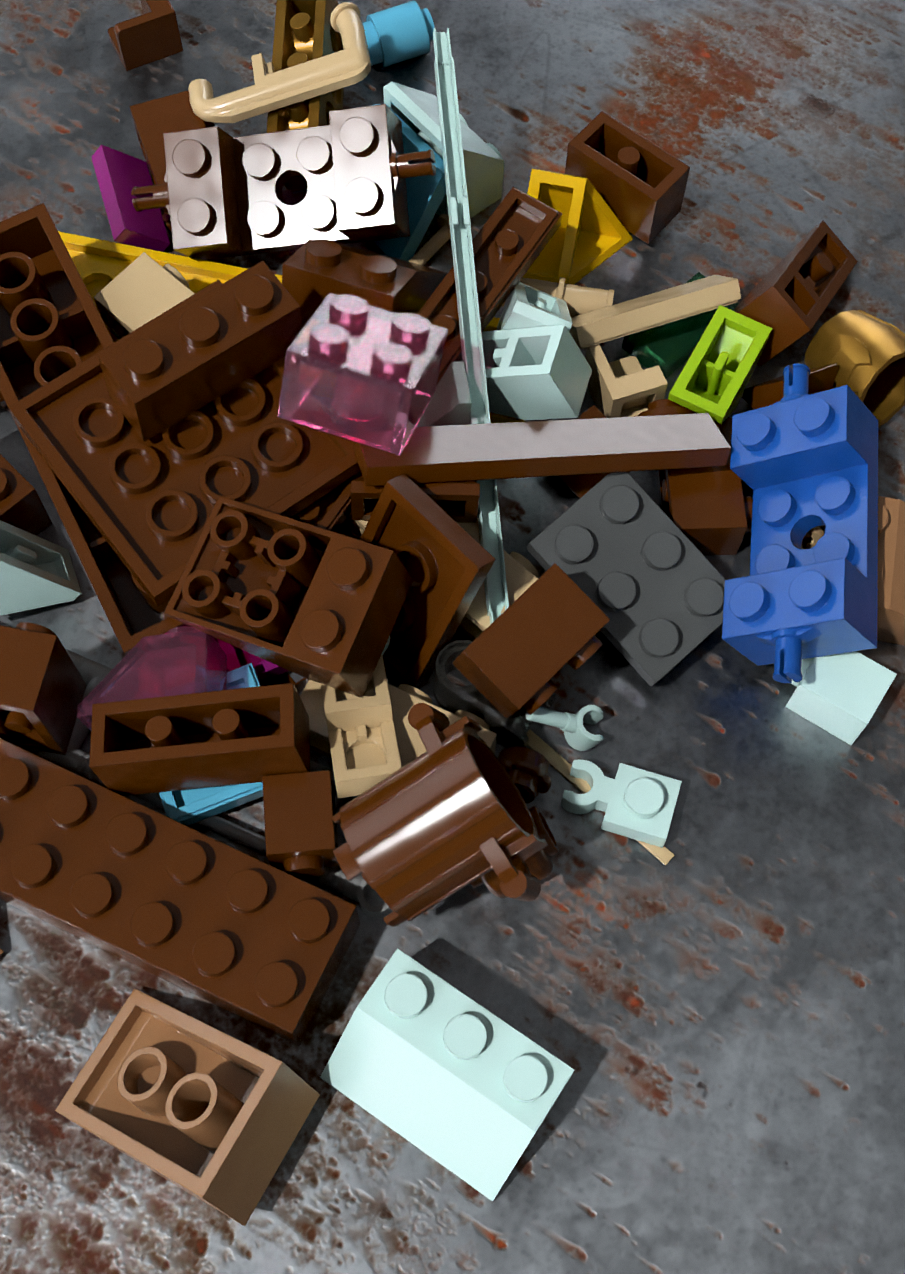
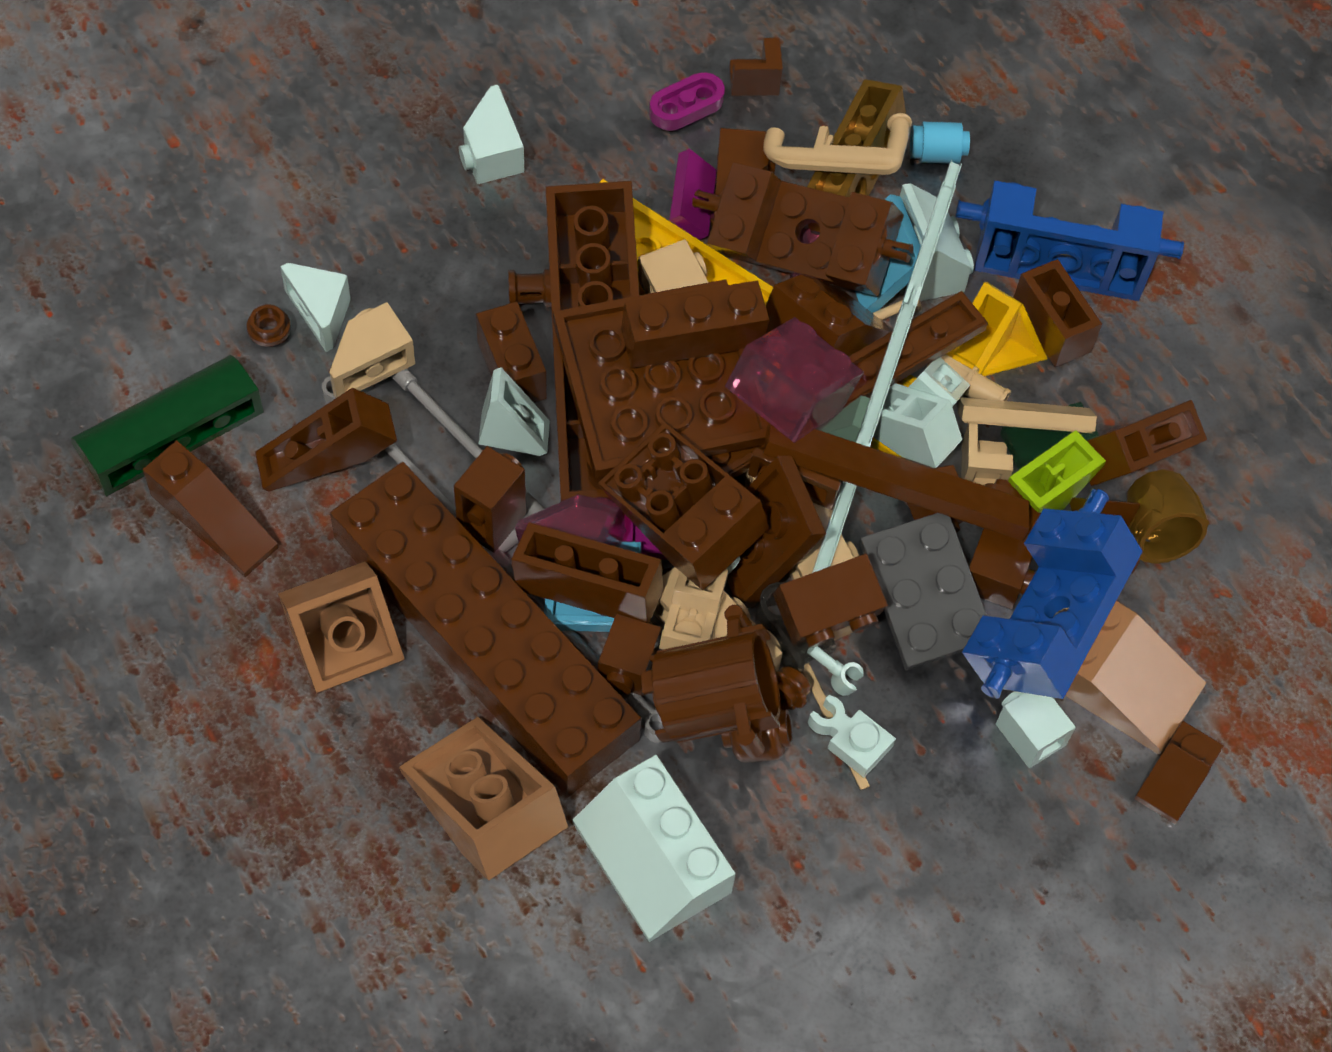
camera: 20 degrees right, 5 degrees down
none -> magenta plate [649,72,725,131]
none -> blue brick [955,180,1184,301]

